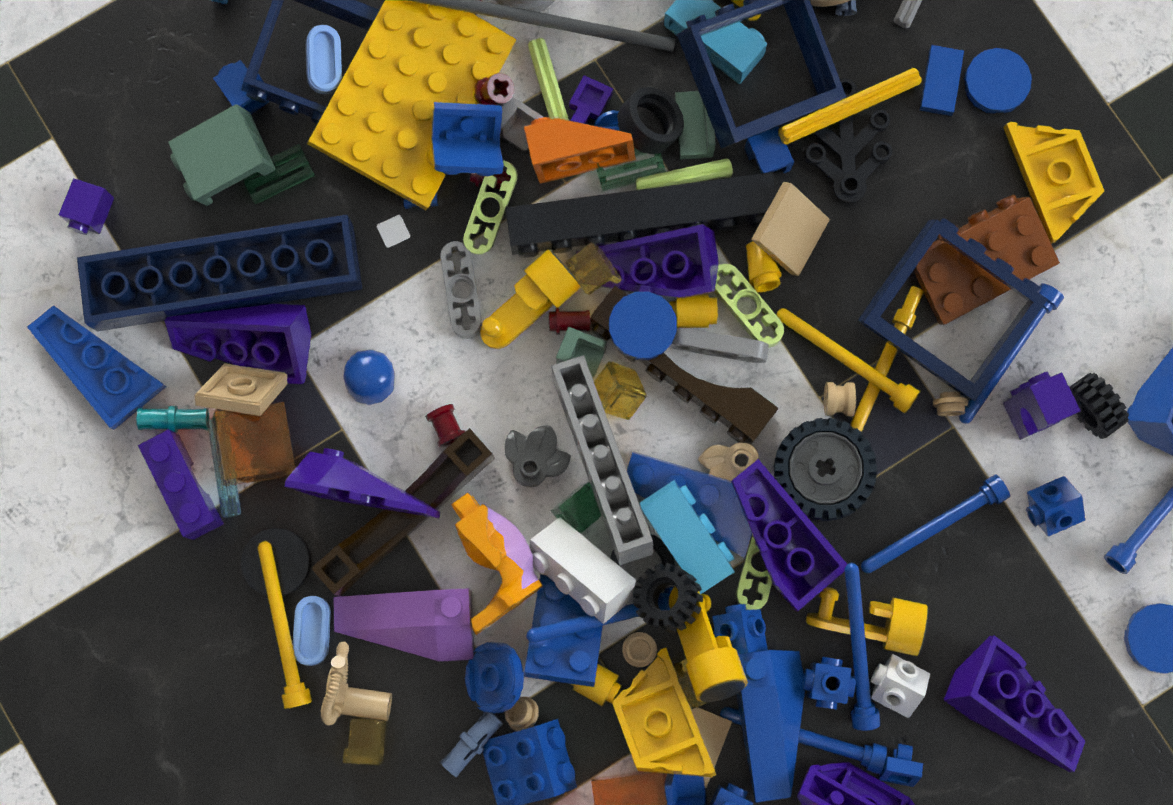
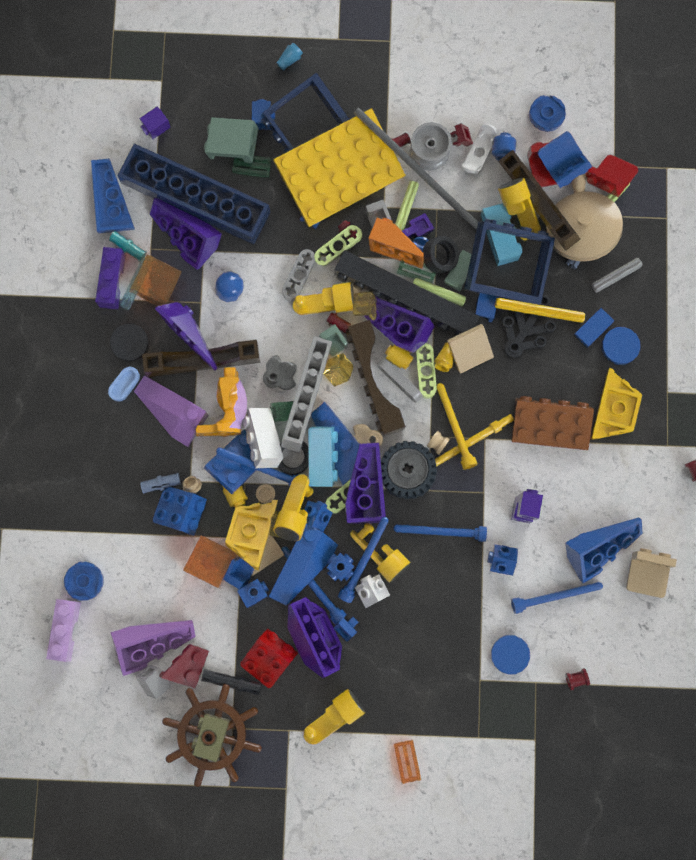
camera: 30 degrees right, 0 degrees up
tan tile [194,363,288,416] -> none
yellow piece [258,541,312,709] -> none
light blue tile [306,25,342,94] -> none
tan piece [321,642,392,726] -> none
clear yellow panel [343,718,386,765] -> none
white sticker [377,215,410,248] -> none
dark red bush [425,404,465,448] -> none
blue bracket [431,102,504,176] -> none
blue tile [465,642,524,713] -> none
dark red bush [474,73,515,105] -> none
blue tile [609,292,677,360] -> none
black tyre [633,563,703,632] -> none
dark blue window [857,218,1048,401] -> none
tan plate [933,392,968,416] -> none
dark purple wedge [944,635,1085,772] -> none
blue piece [959,283,1064,424] -> none
black tyre [1069,373,1129,439] -> none

